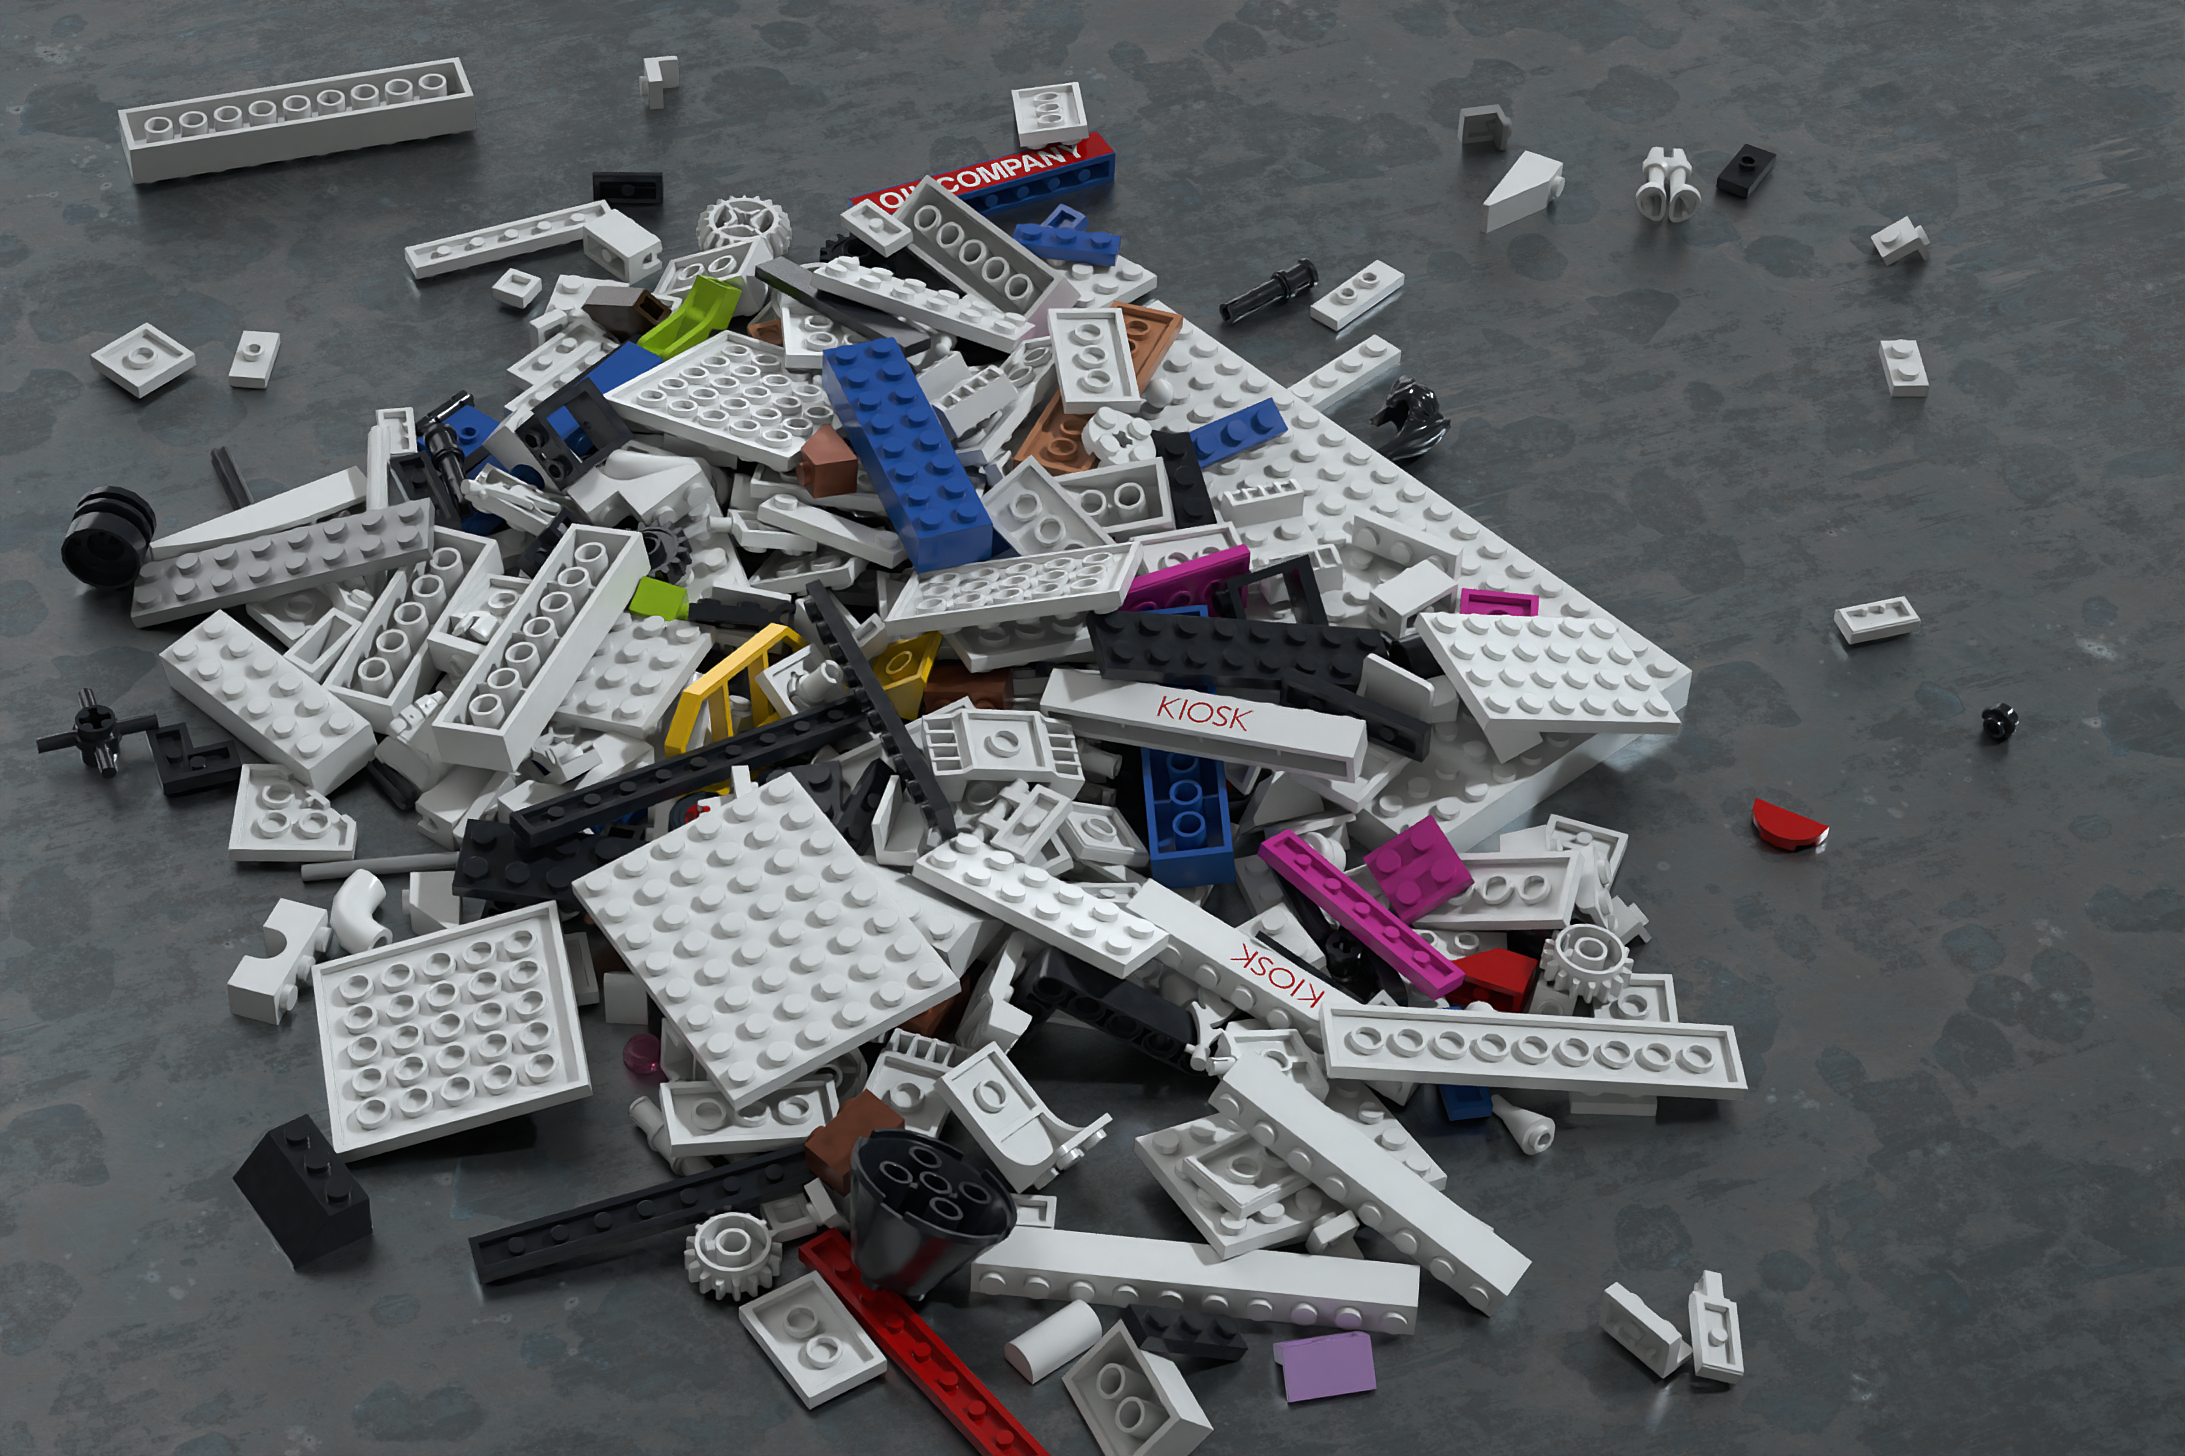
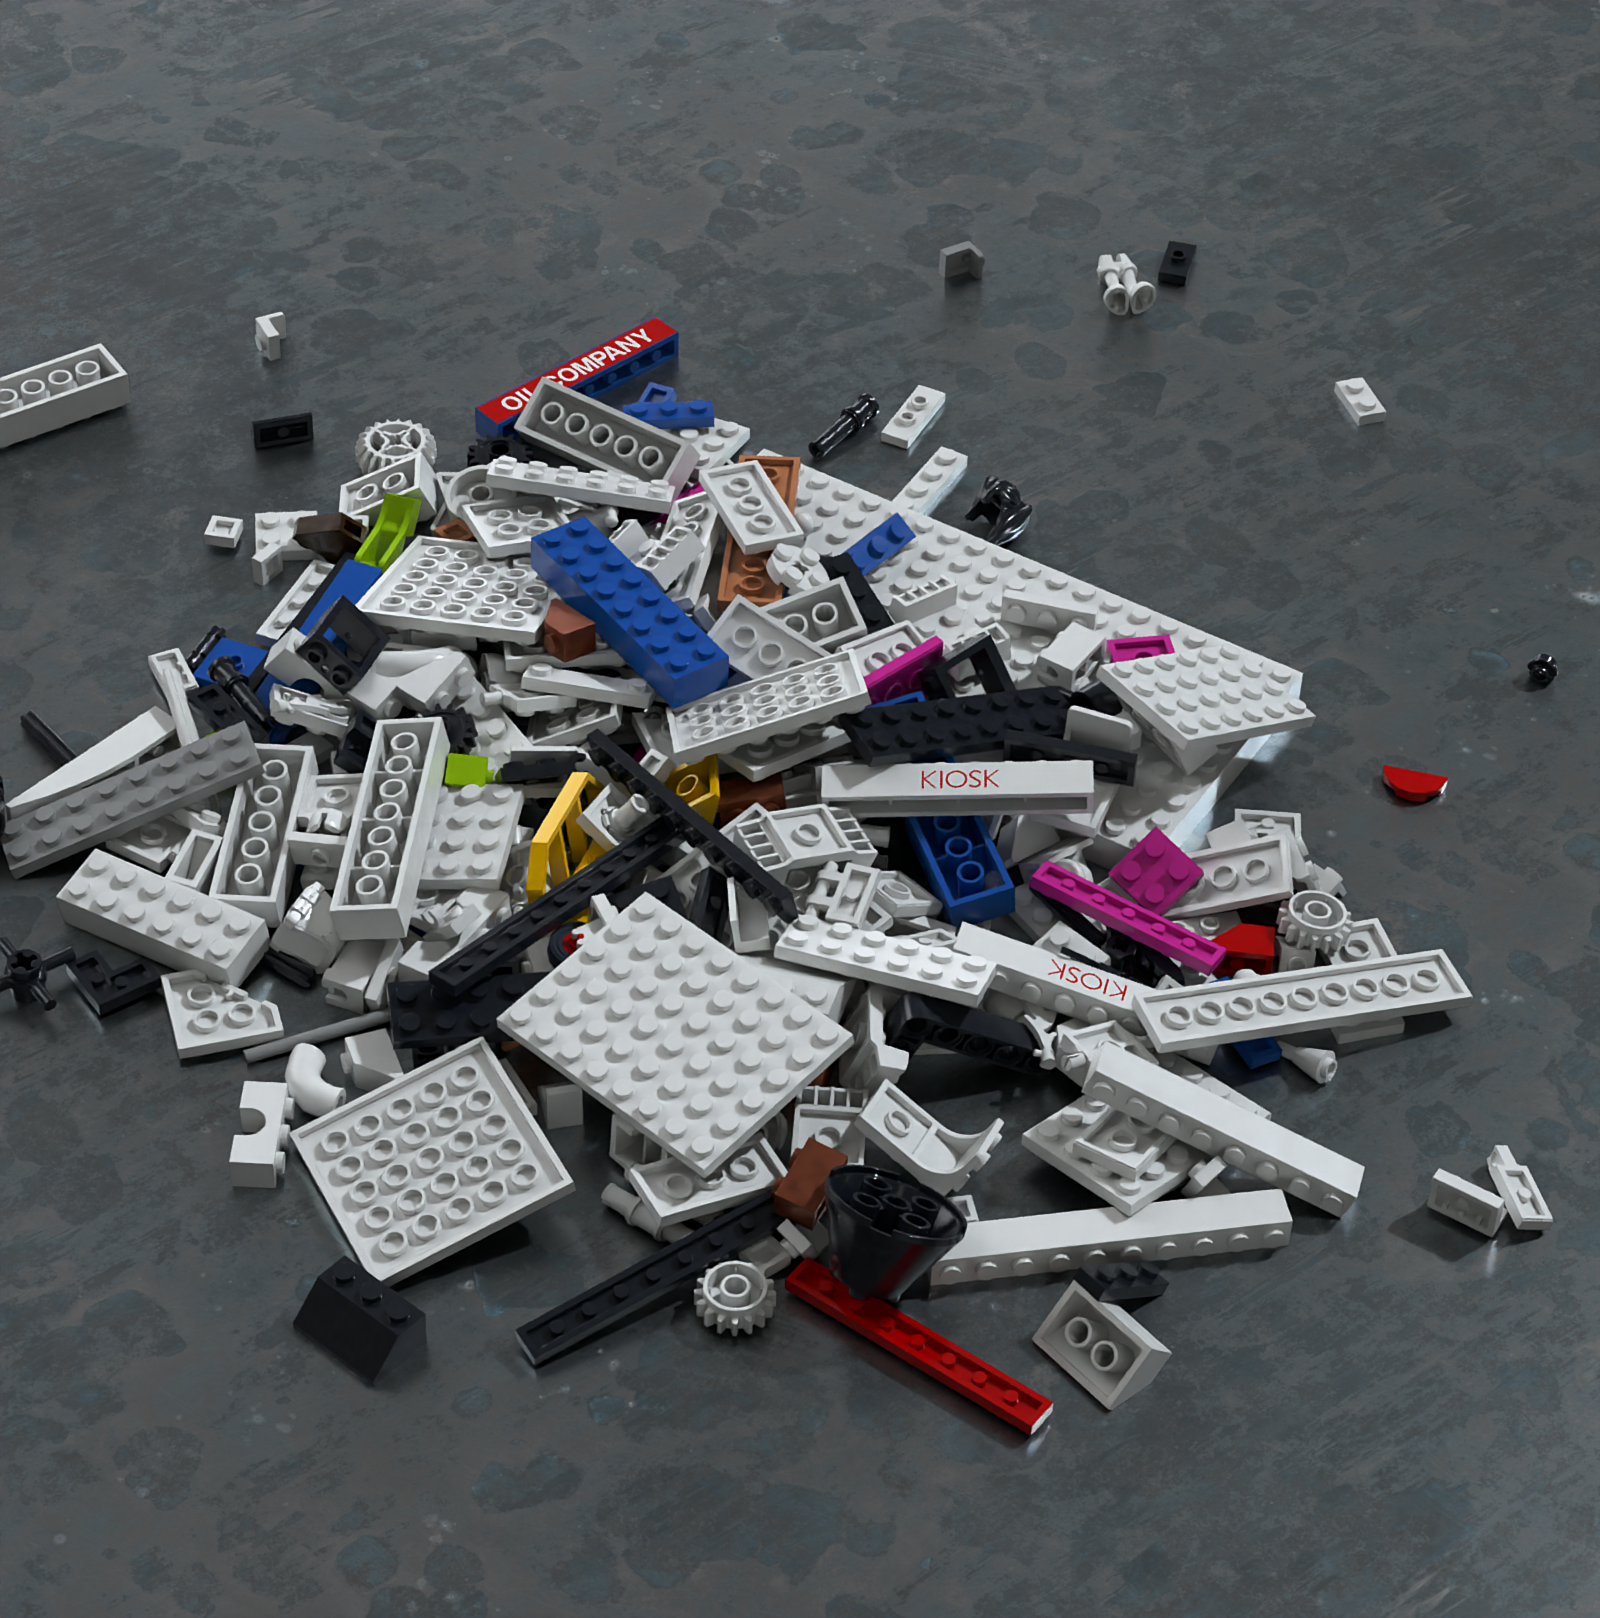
camera: 15 degrees left, 0 degrees up
white plate [228,331,281,389] -> none
white plate [405,199,611,279] -> none
white plate [507,318,608,391] -> none
white brick [583,209,662,286] -> none
clear pink plate [622,1034,661,1073] -> none
white plate [739,1270,887,1410] -> none
black tile [755,256,931,358] -> none
white plate [840,198,913,258] -> none
white brick [1004,1299,1102,1384] -> none
white plate [1011,82,1089,149] -> none
lavender panel [1273,1331,1377,1402] -> none
white slope [1480,150,1565,233] -> none
white plate [1834,596,1921,644] -> none
white bracket [1871,216,1930,266] -> none

